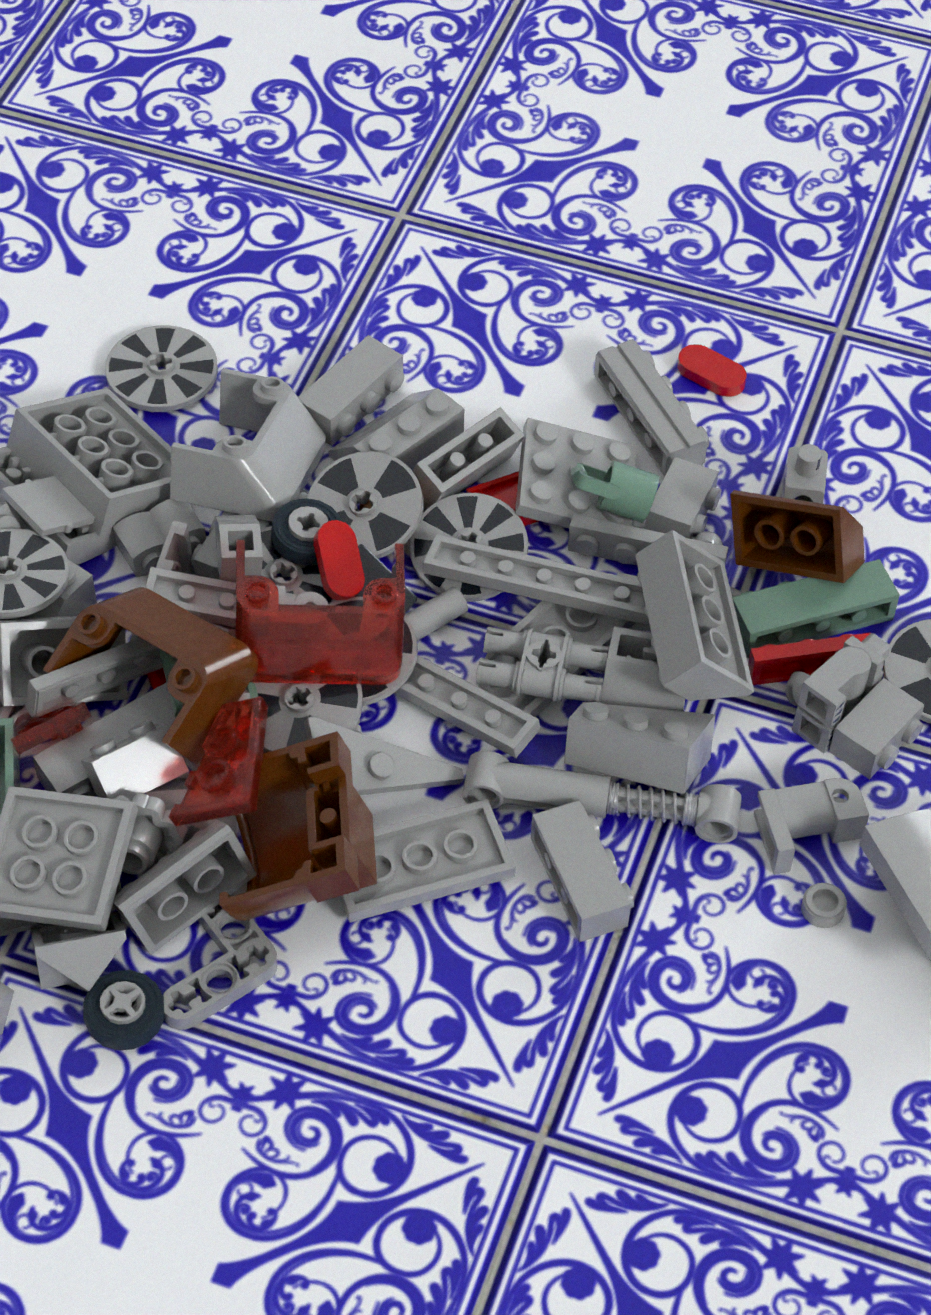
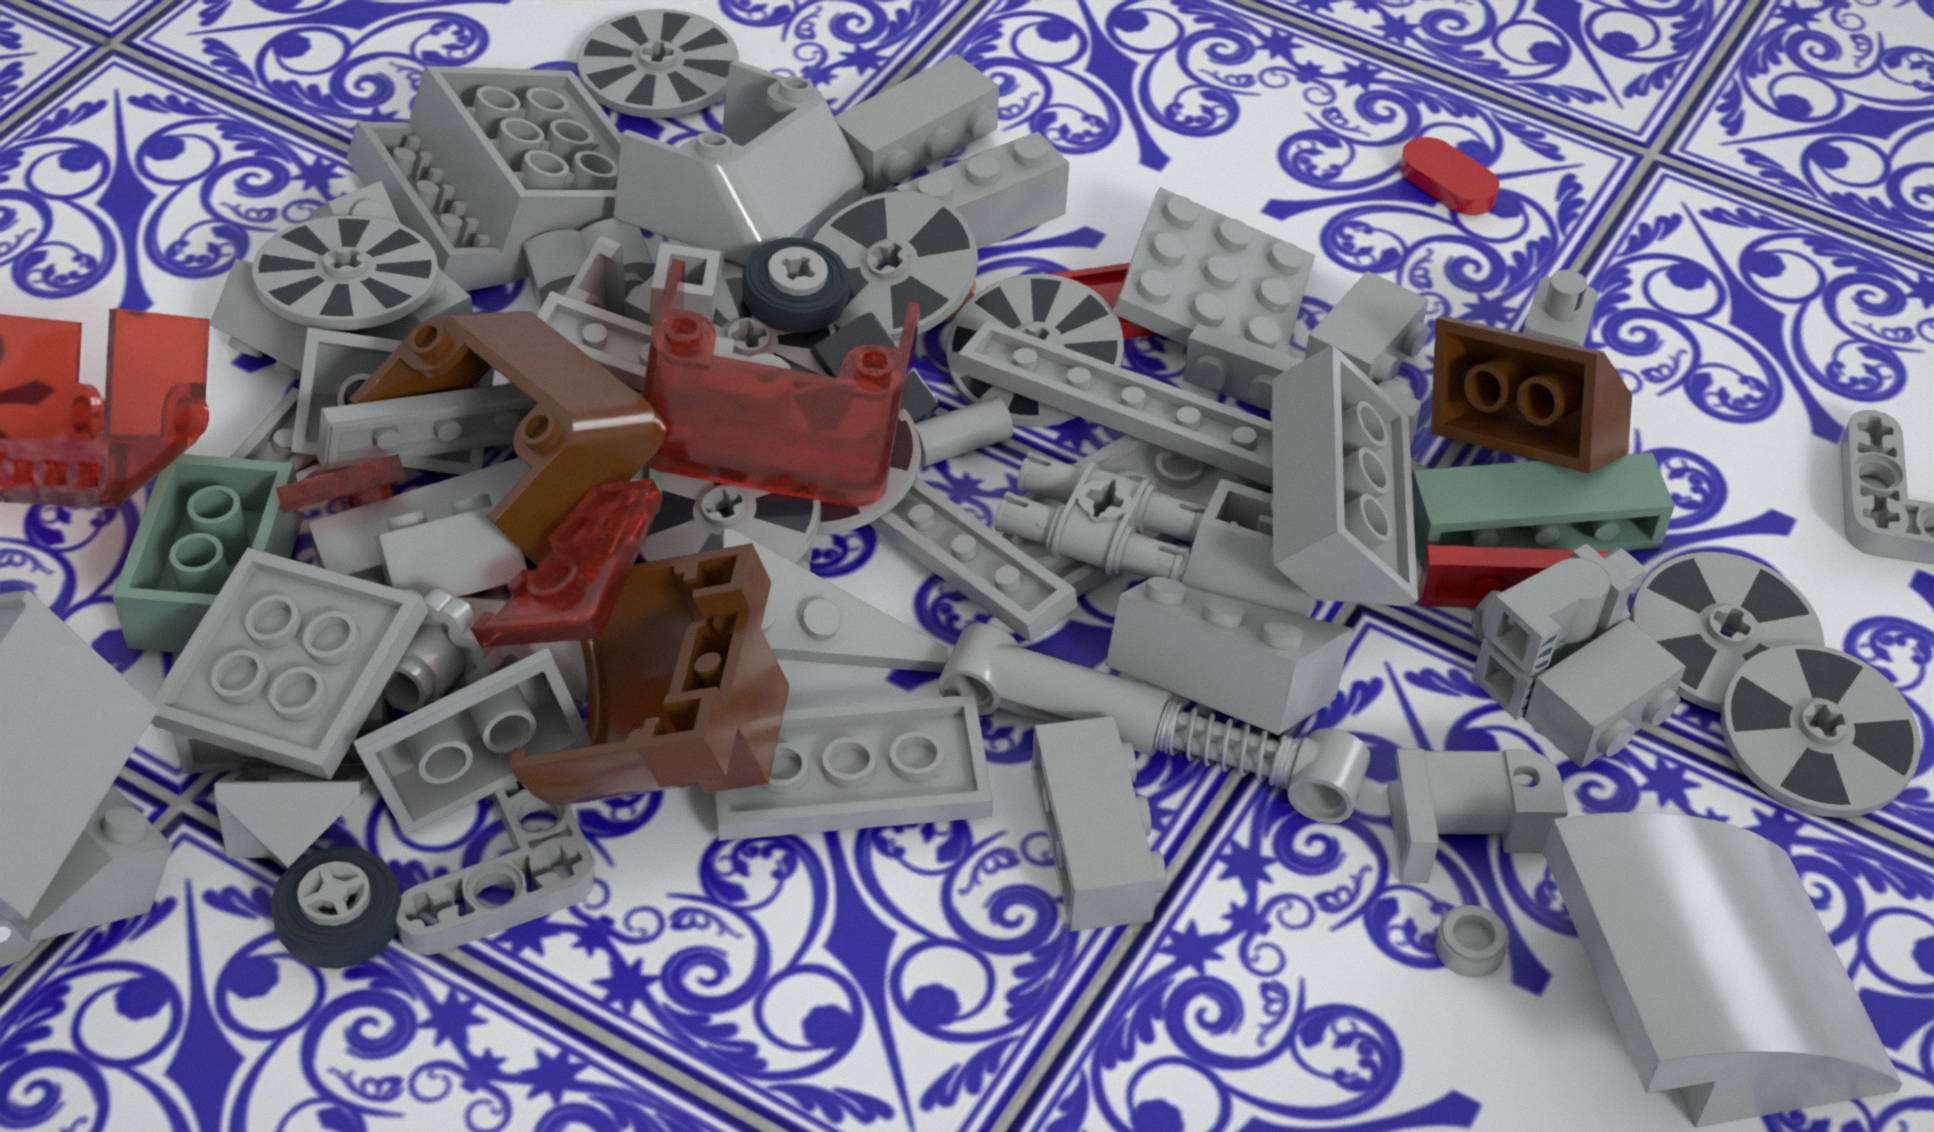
camera: 10 degrees right, 5 degrees down
light grey piece [1,476,95,537] -> none
red tile [314,520,365,601] -> none
light grey brick [413,407,525,510] -> none
sand green piece [571,460,659,523] -> none
light grey brick [594,339,709,477] -> none

